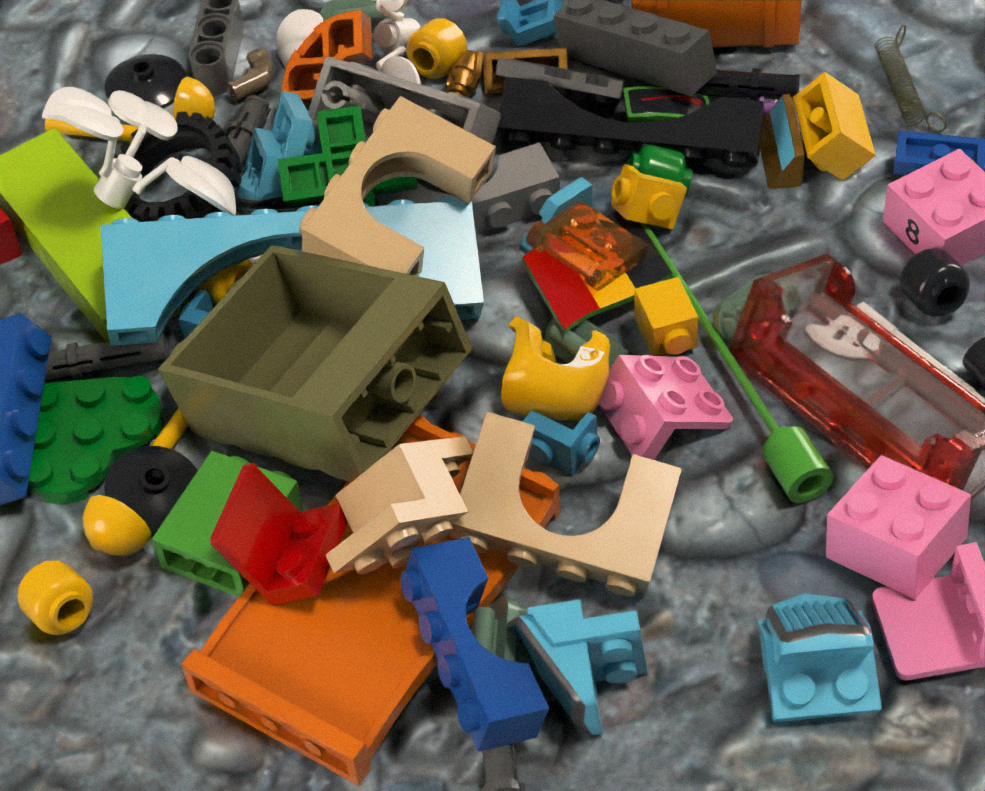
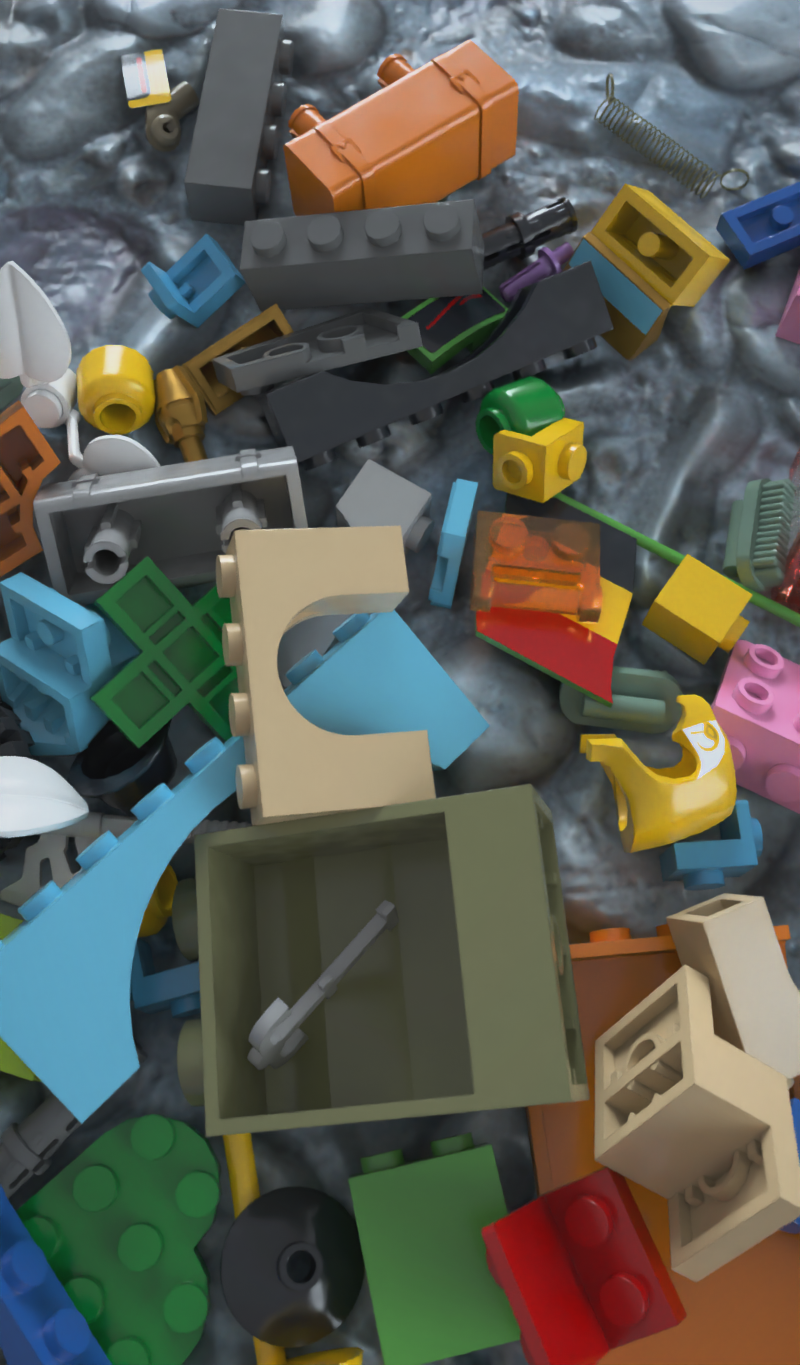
camera: 45 degrees left, 20 degrees up
none -> light grey piece [247,900,399,1070]

